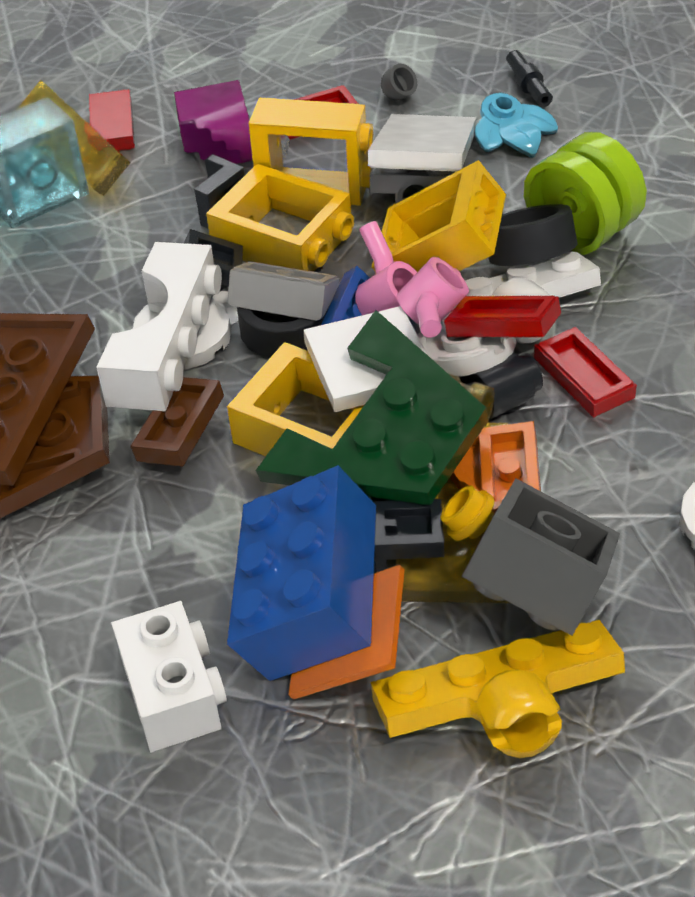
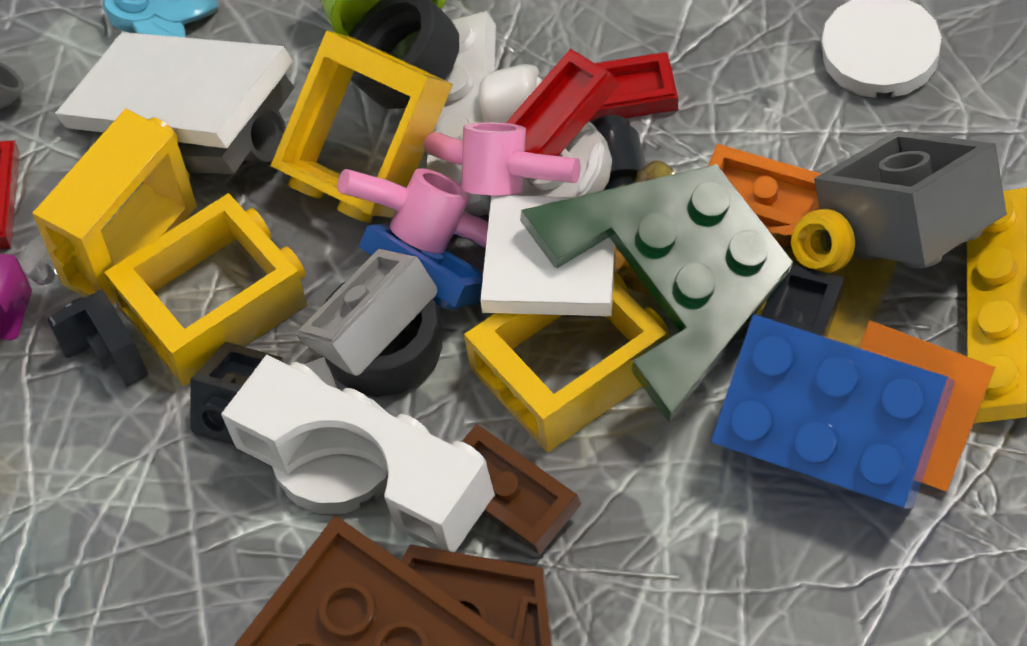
camera: 65 degrees left, 10 degrees up
white brick [111,601,227,753] -> none

